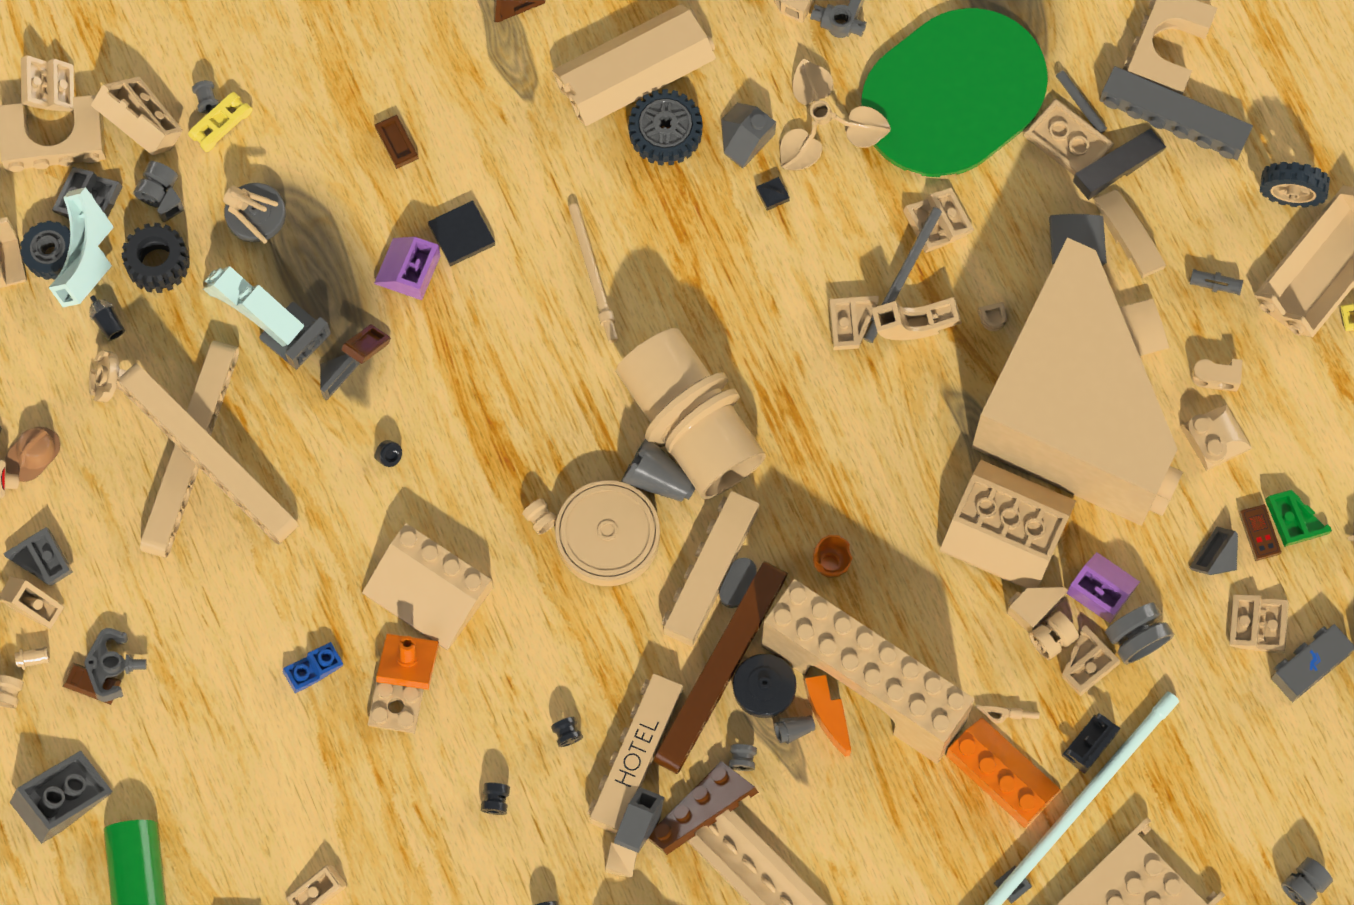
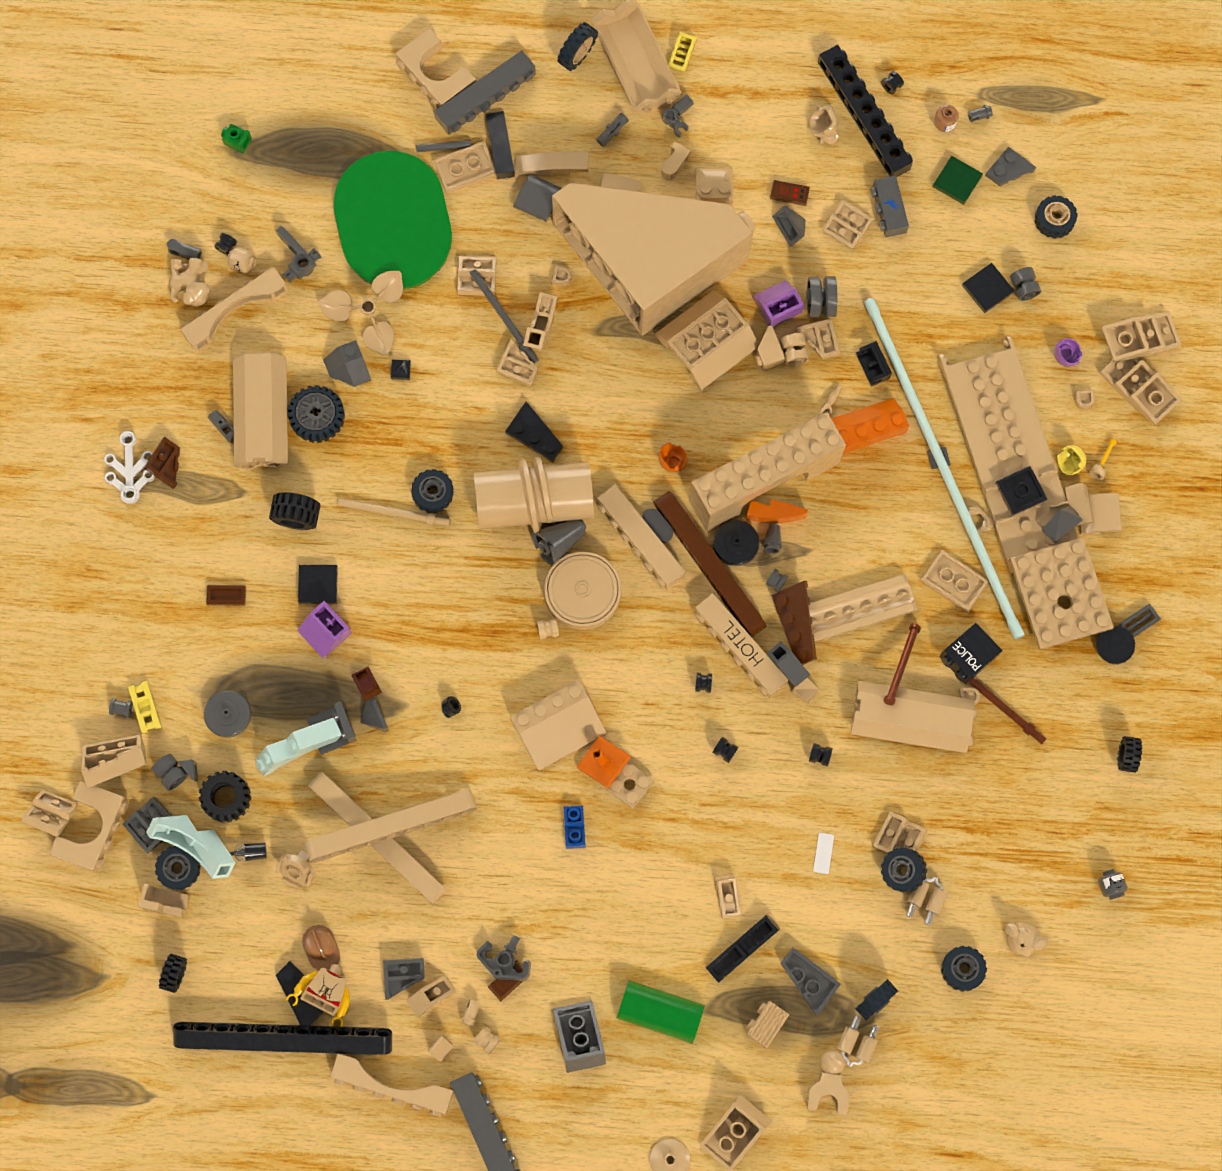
camera: 65 degrees left, 5 degrees up
tan plant [223,185,278,243] -> none
green wing [1265,490,1332,547] -> none
none -> dark grey bar [208,410,234,443]
none -> black tyre [269,492,321,530]
none -> black wheel [411,469,454,513]
none -> black wing [505,401,563,463]
none -> dark grey bar [662,95,694,137]
none -> black tile [962,263,1015,313]

